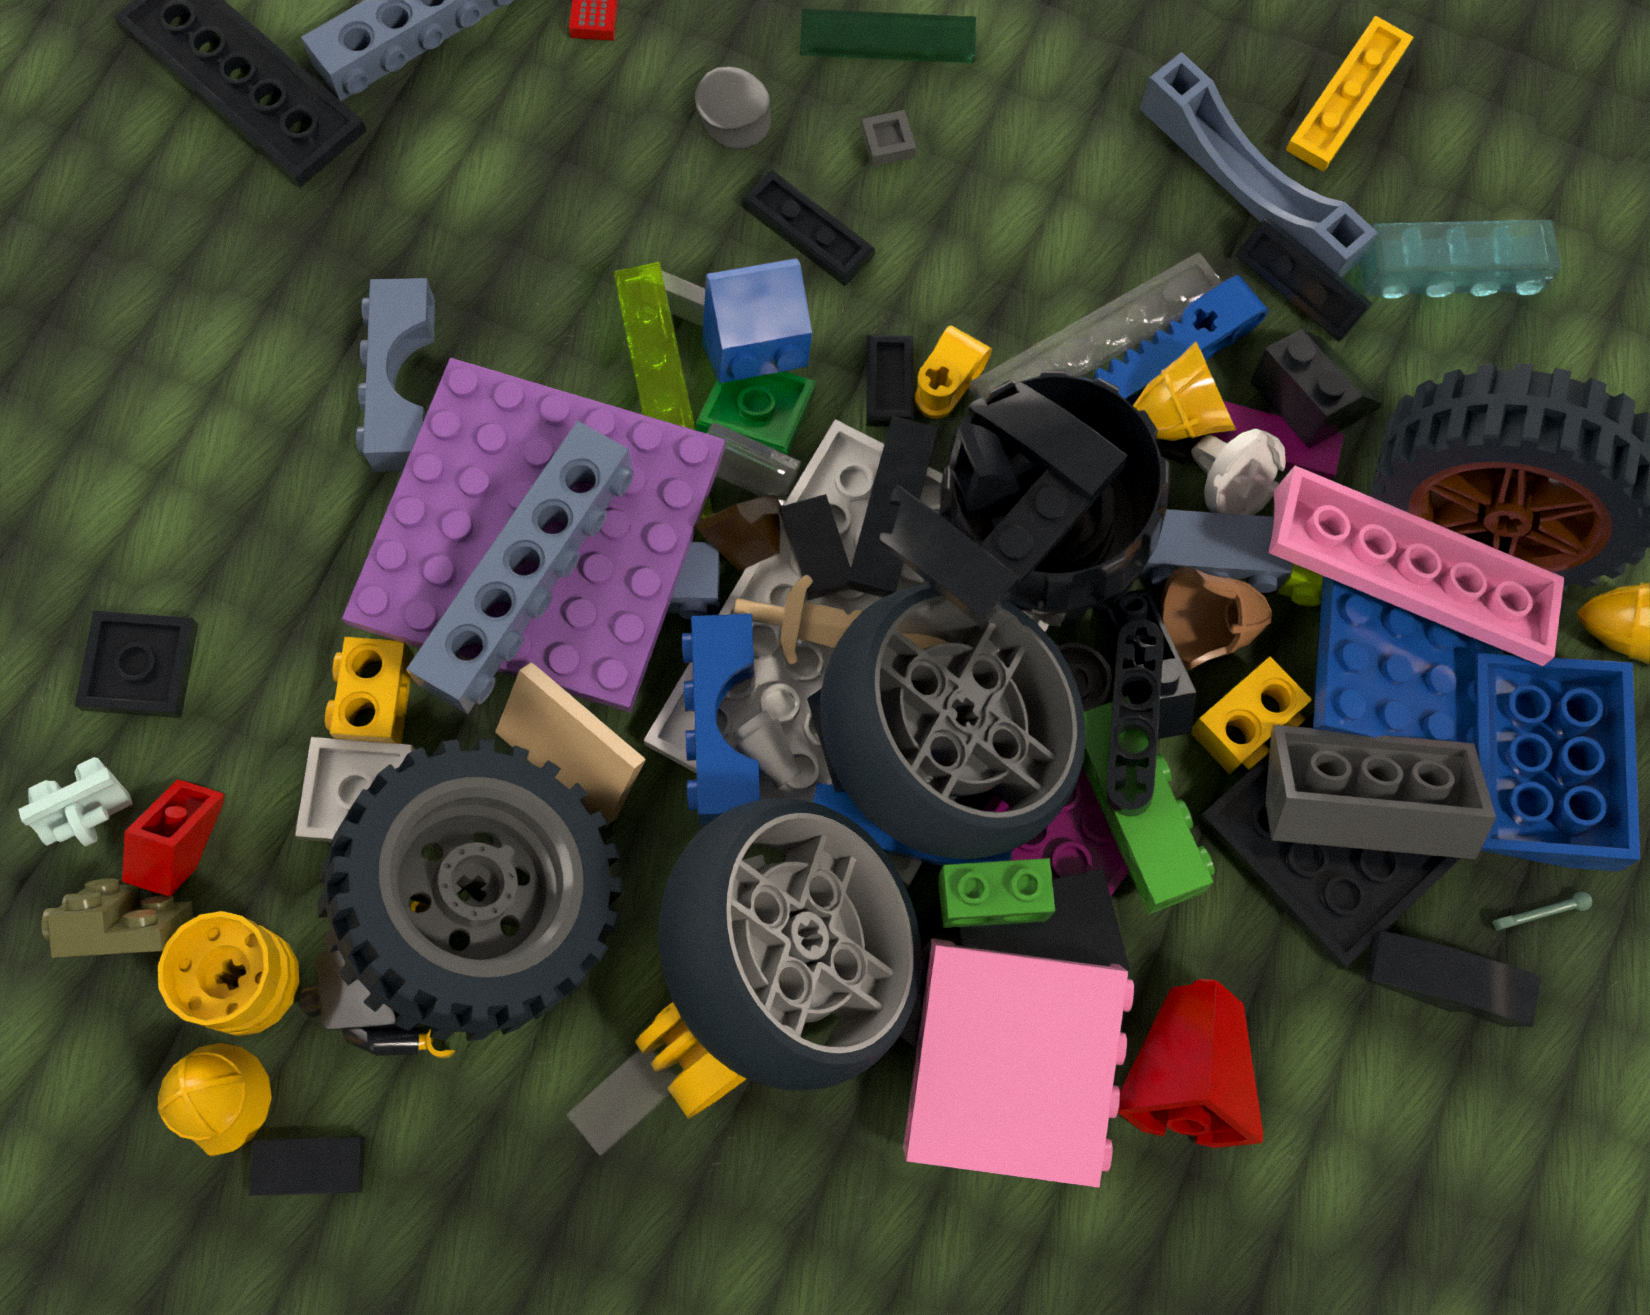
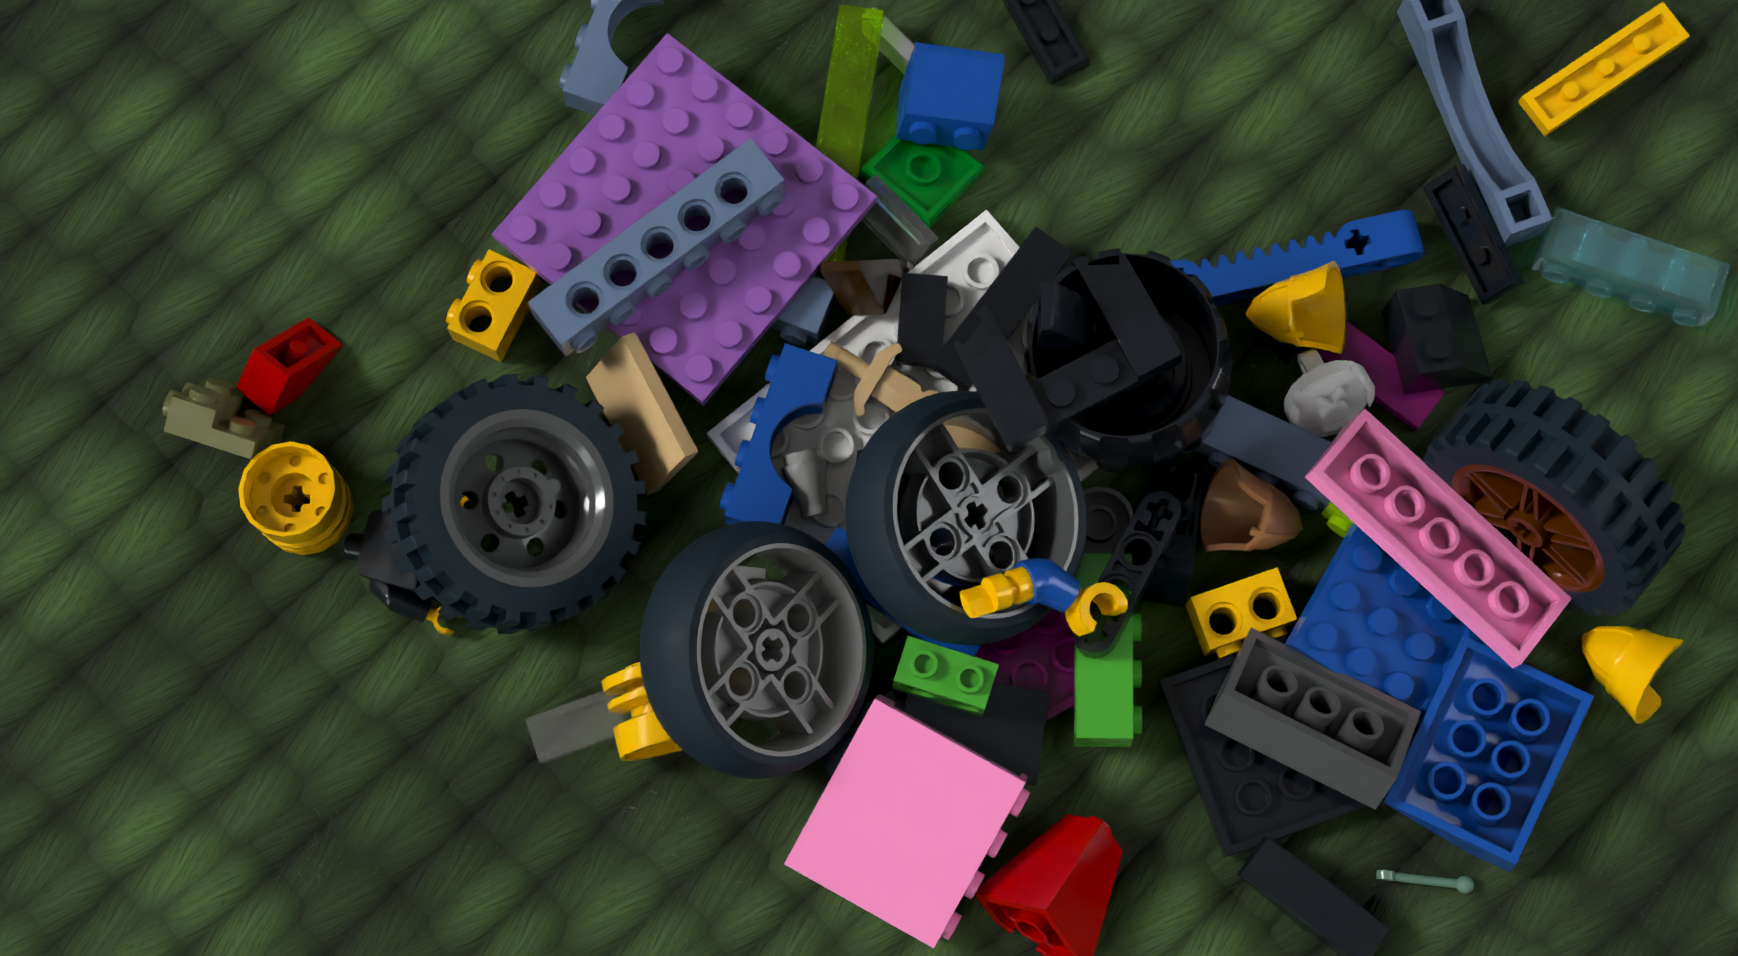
camera: 25 degrees right, 5 degrees up
light aqua hips [18,757,133,846] -> none
black plate [75,610,198,718] -> none
yellow helmet [157,1043,272,1156] -> none
black tile [249,1137,365,1196] -> none
white plate [295,737,415,842] -> none
black tile [866,335,914,427] -> none
yellow piece [915,325,992,419] -> none
clear plate [969,252,1223,402] -> none
none -> yellow piece [960,558,1128,637]

